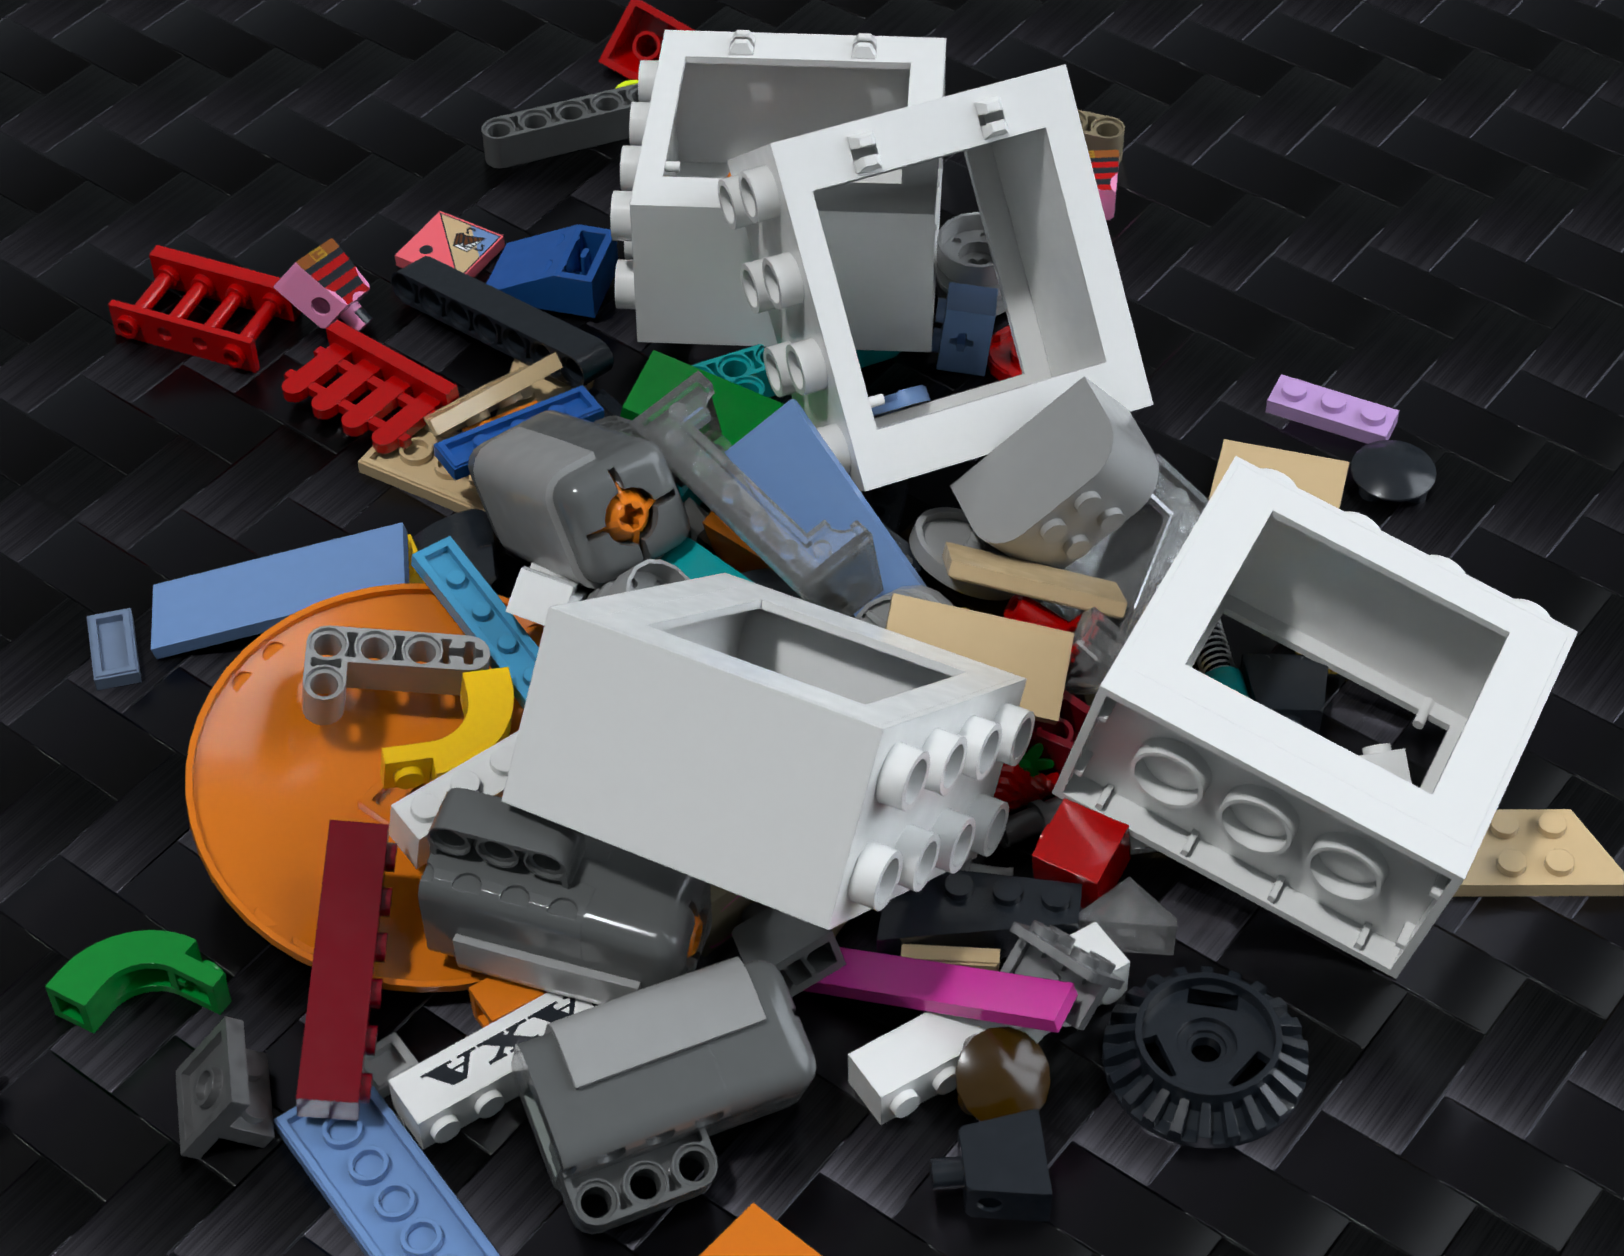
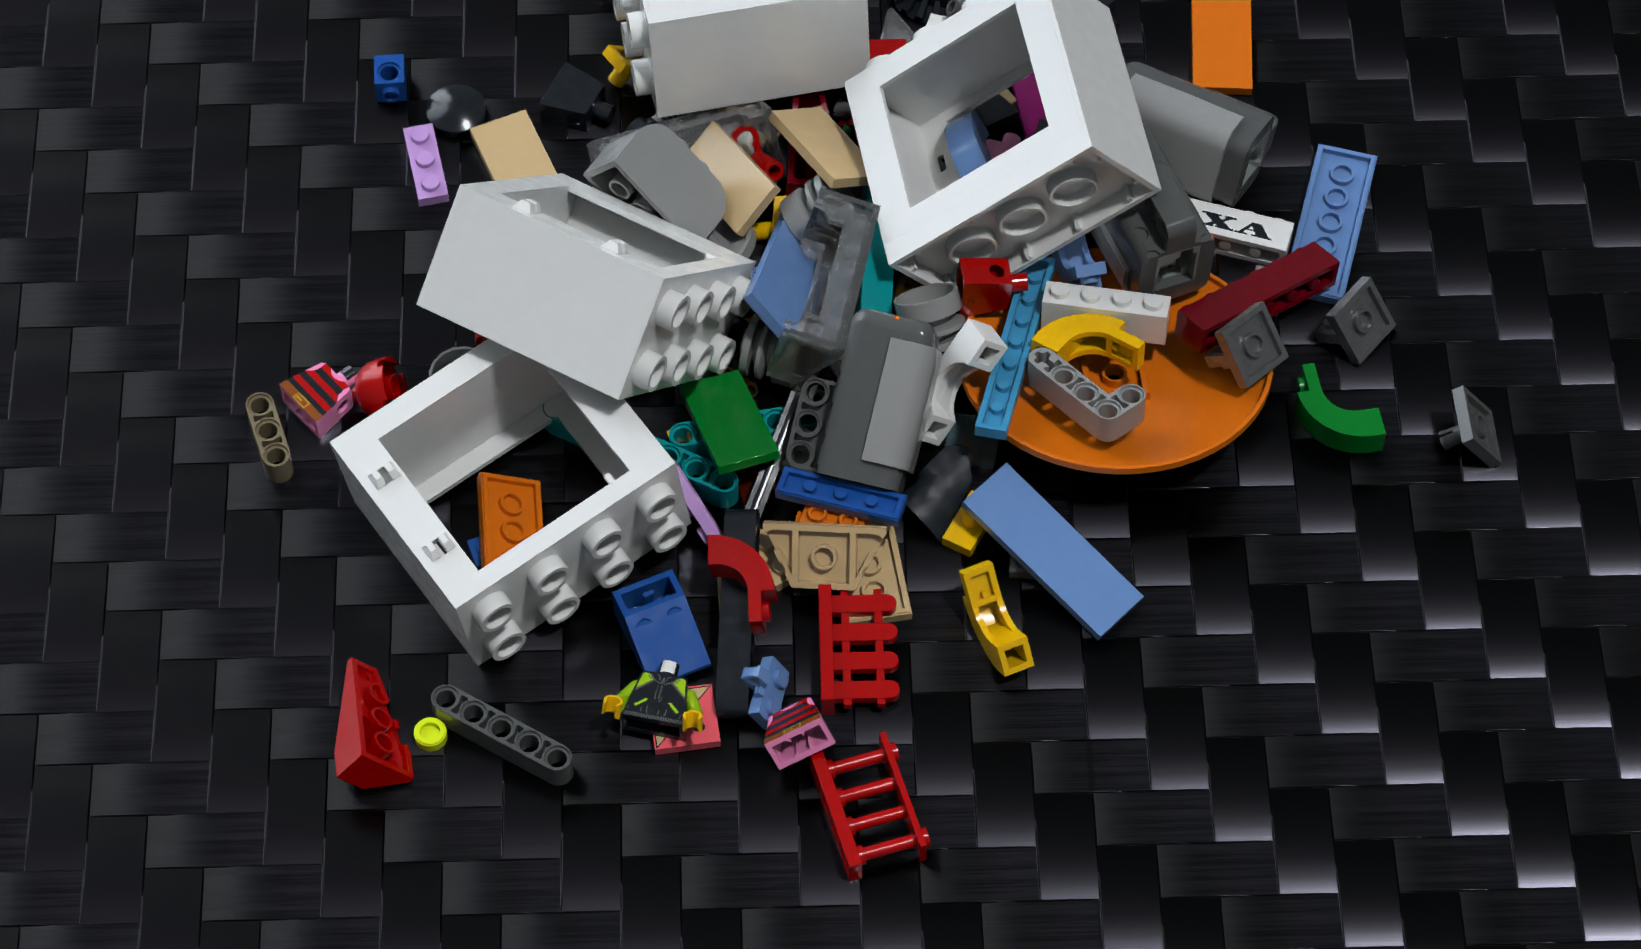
camera: 130 degrees left, 10 degrees up
sand blue tile [87,608,142,691] -> none
none -> blue brick [374,54,407,103]
none -> torso [601,660,703,741]
none -> lavender plate [673,459,723,545]
none -> red arch [708,535,778,635]
none -> medium blue hinge [741,656,789,730]
none -> yellow arch [959,560,1035,677]
none -> flat silver bracket [1204,302,1289,389]

